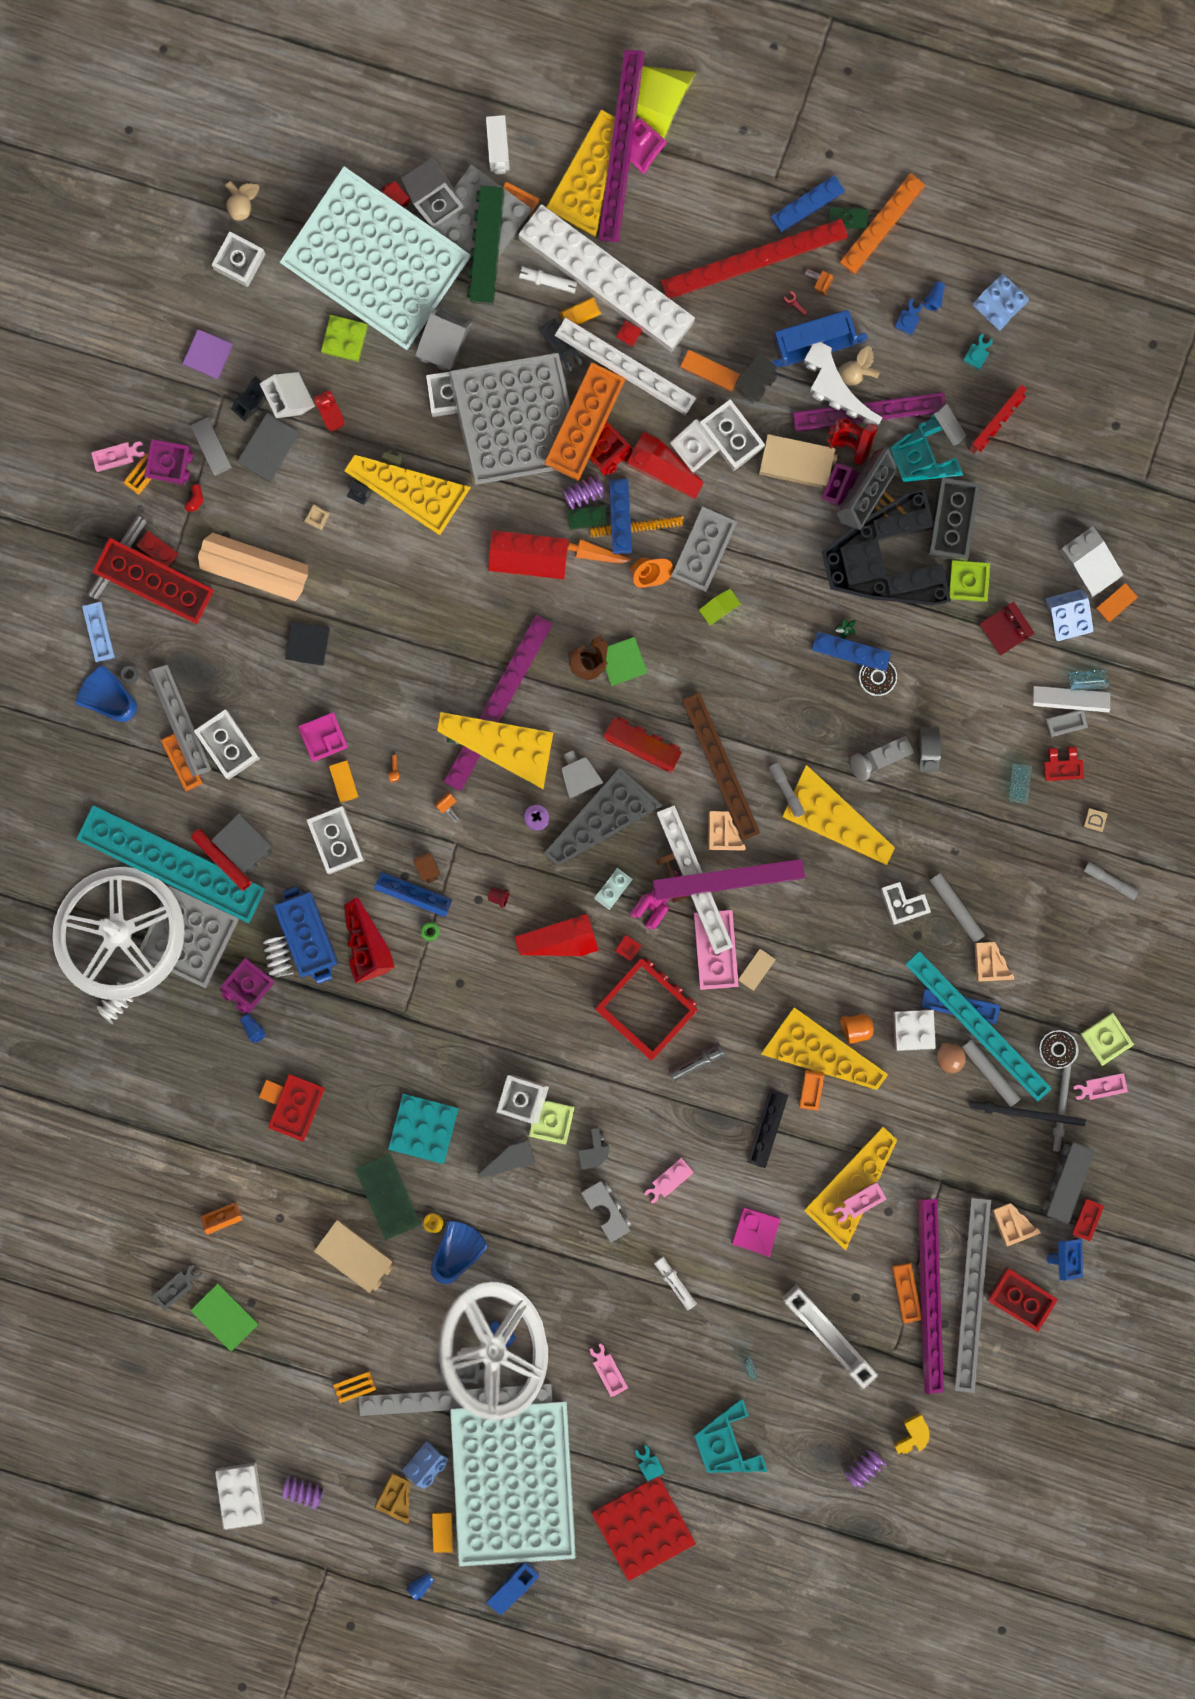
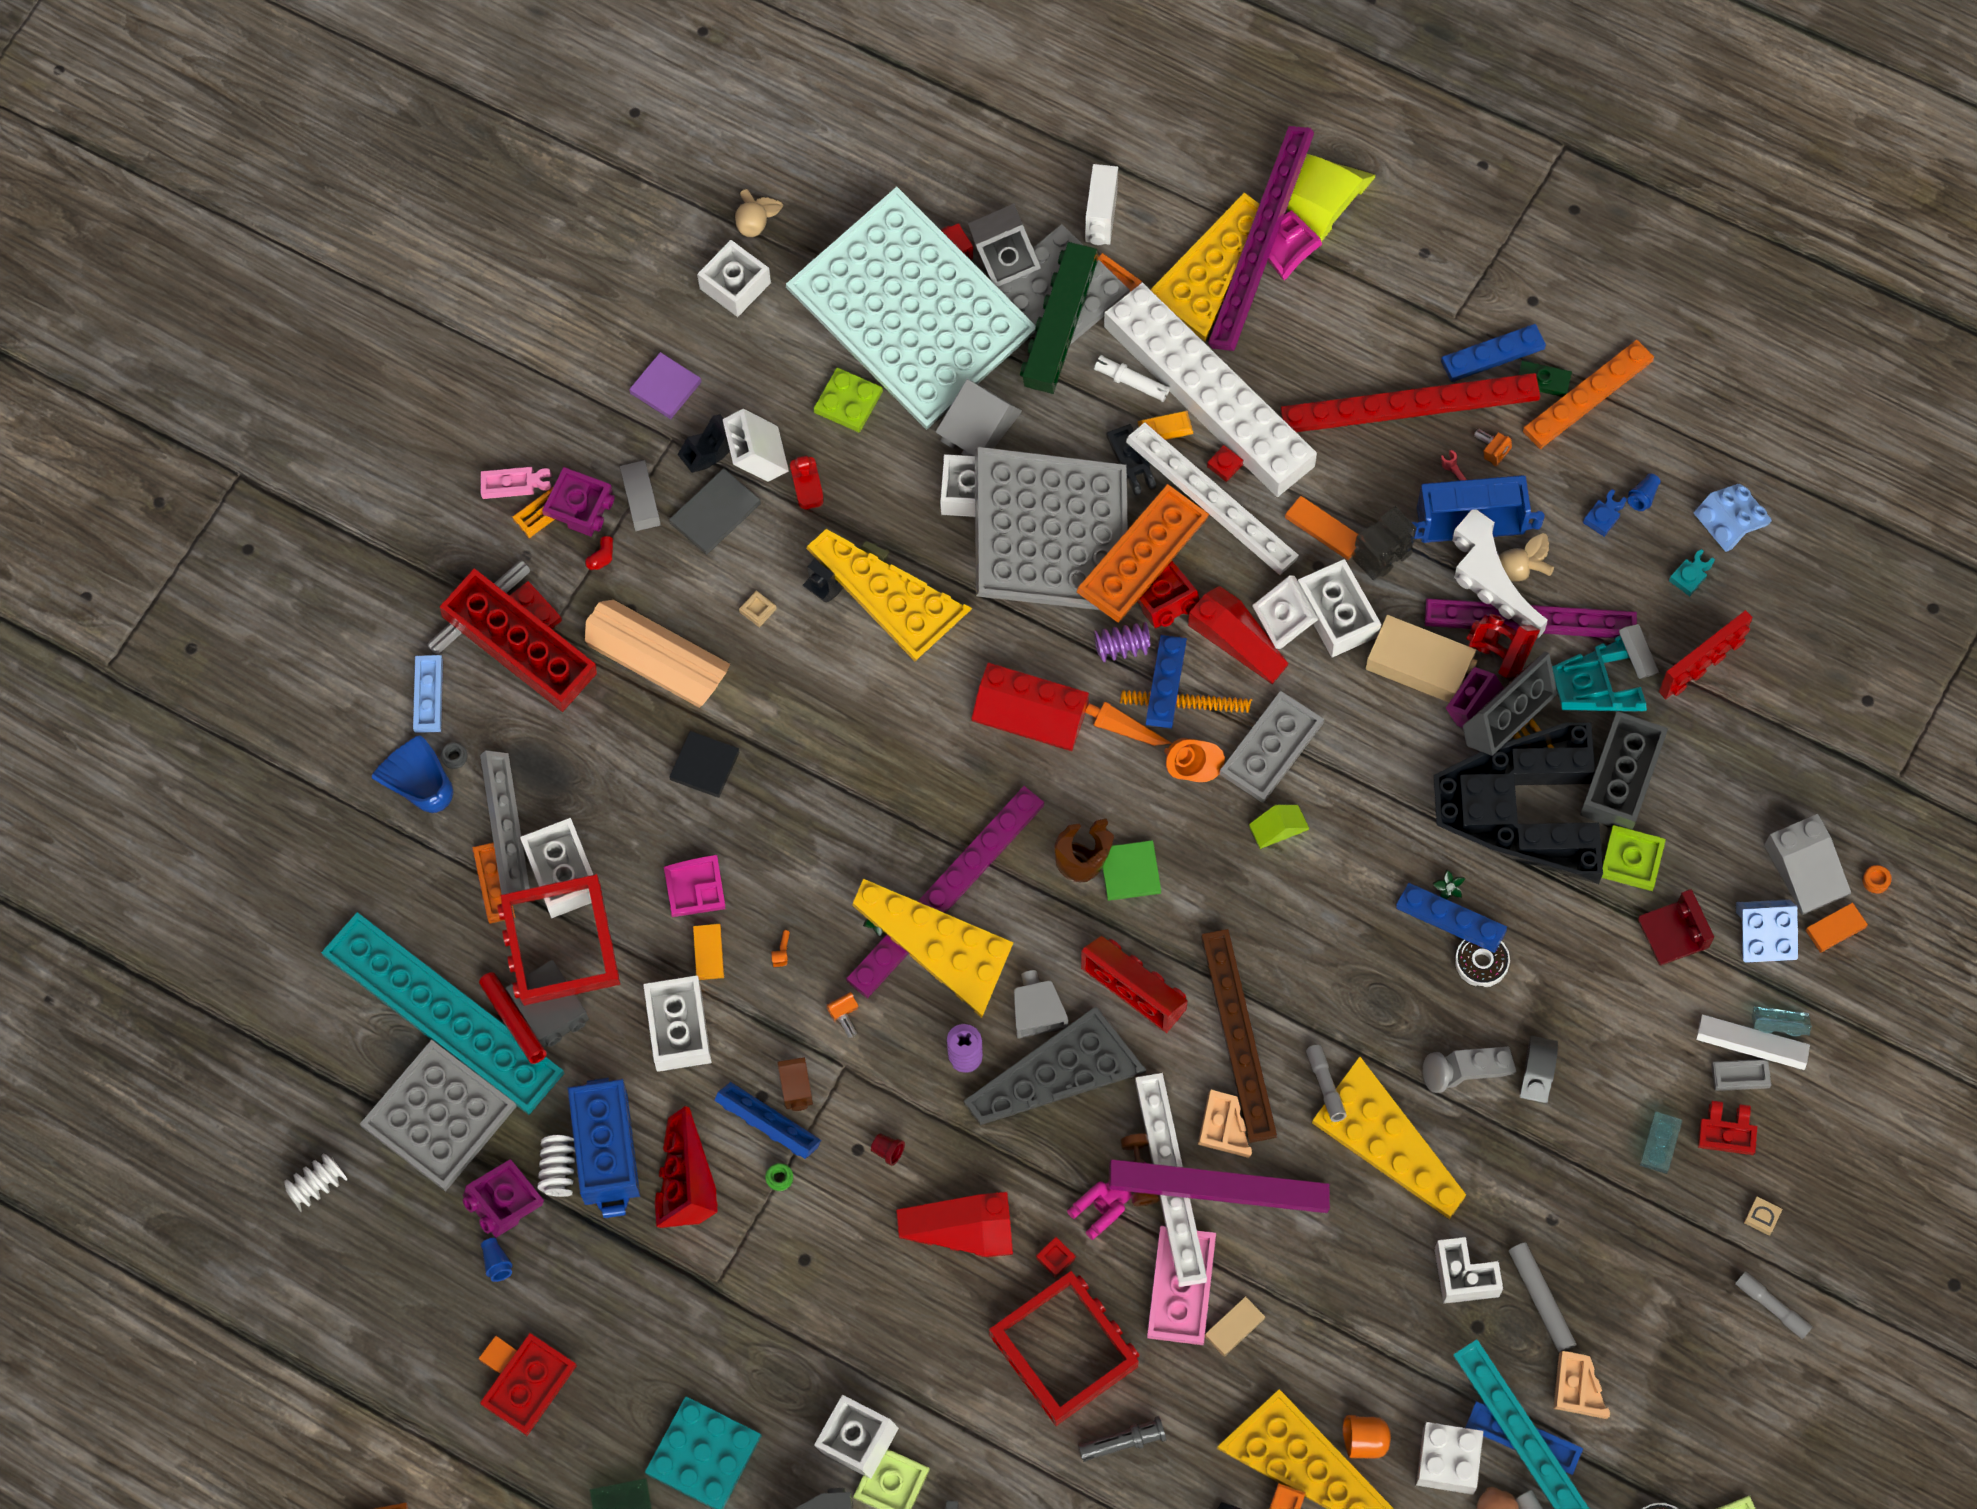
camera: 15 degrees right, 20 degrees down
white wheel [53,867,185,1000] -> none
dark green plate [567,506,607,530] -> none
light aqua plate [594,868,633,910] -> none
none -> red window [497,874,621,1006]
none -> orange tile [1862,865,1892,894]

